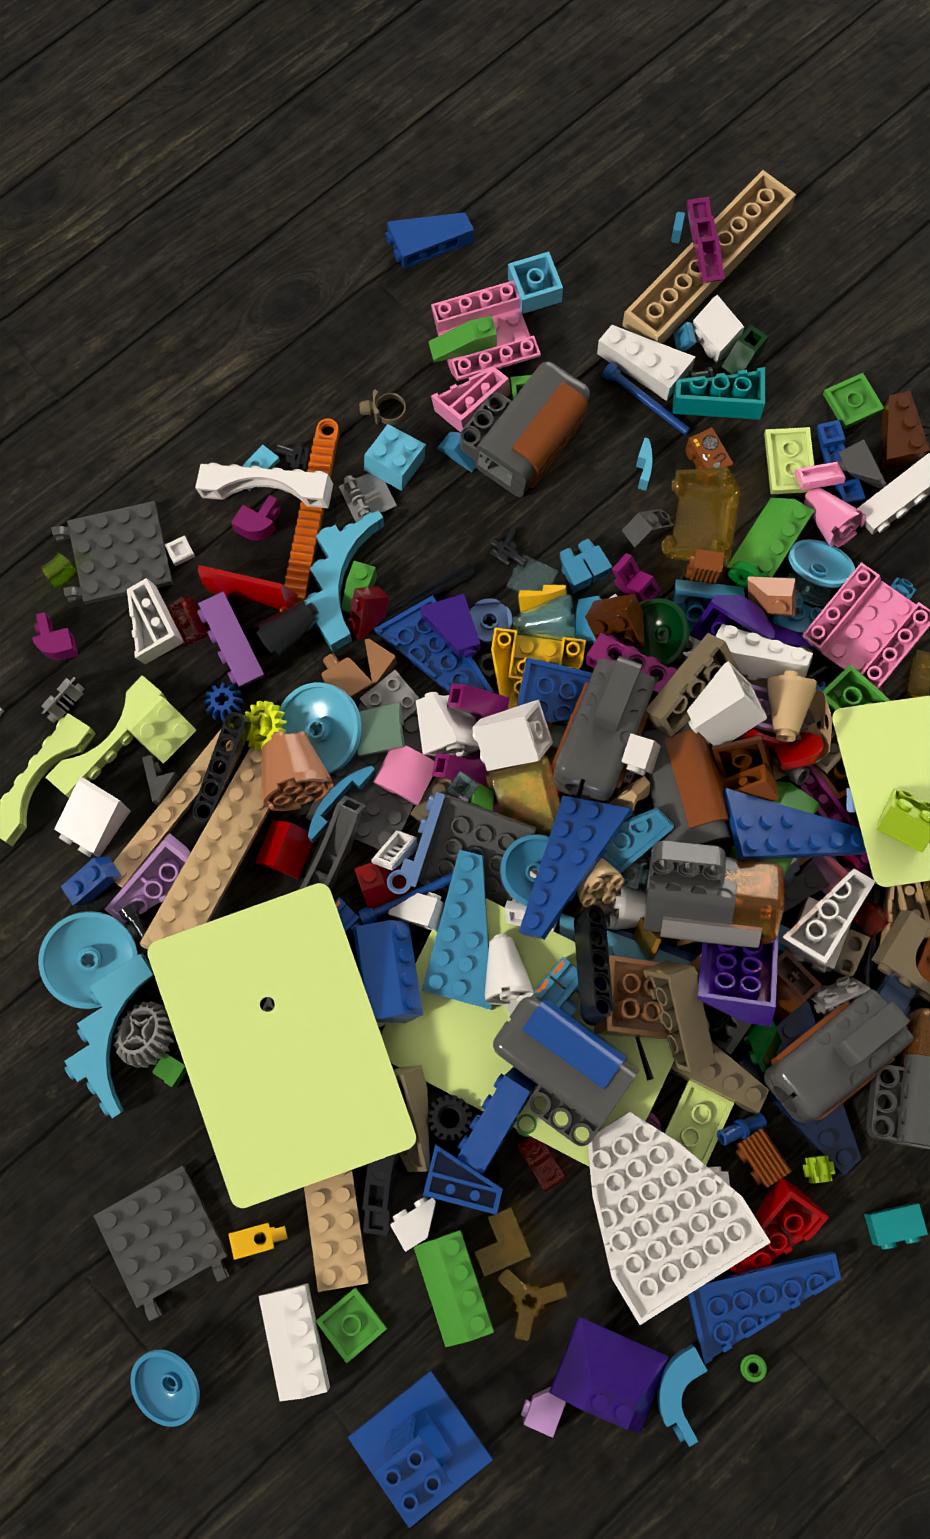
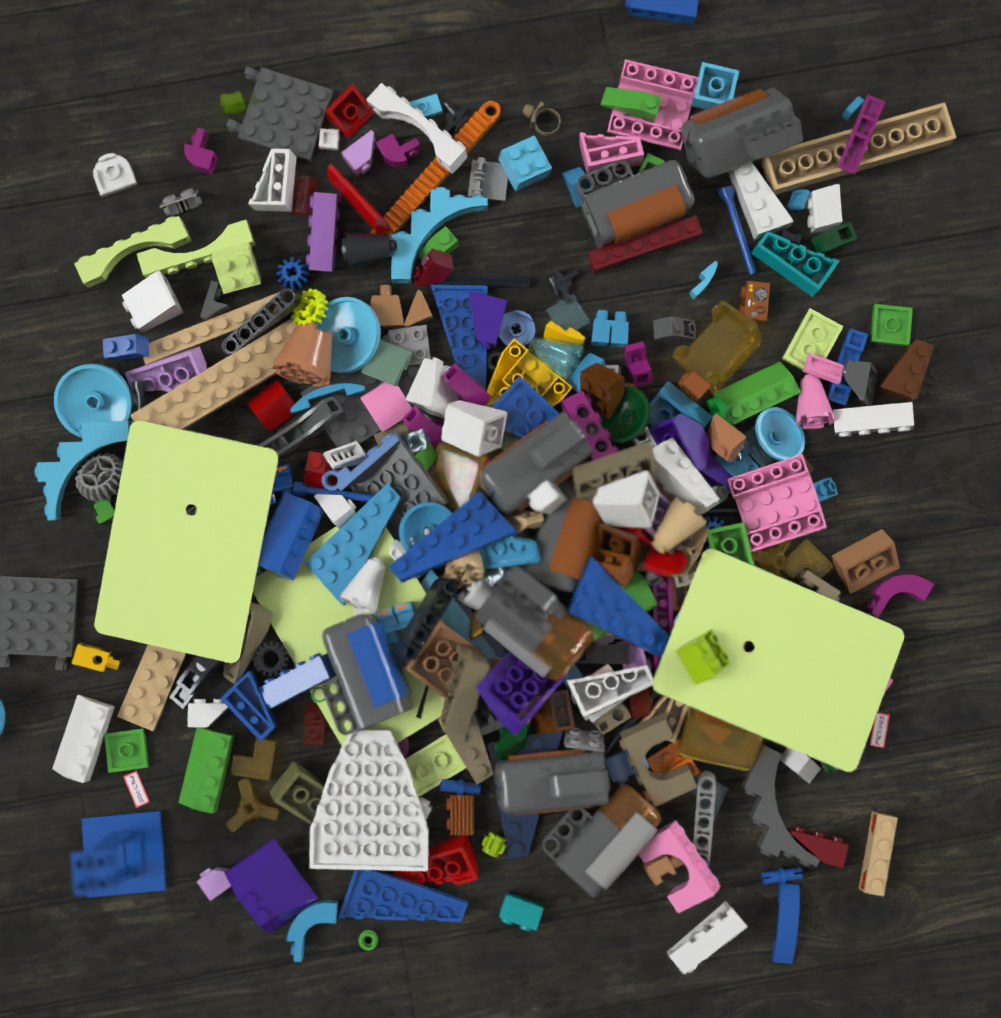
camera: 25 degrees right, 10 degrees up
none -> white sticker [123,771,150,808]
none -> olive slope [270,761,325,825]
none -> red slope [325,84,375,138]
none -> lavender slope [341,130,375,175]
none -> dark red arch [587,216,702,275]
none -> dark grey piece [682,87,803,178]
none -> clear yellow bush [751,540,791,578]

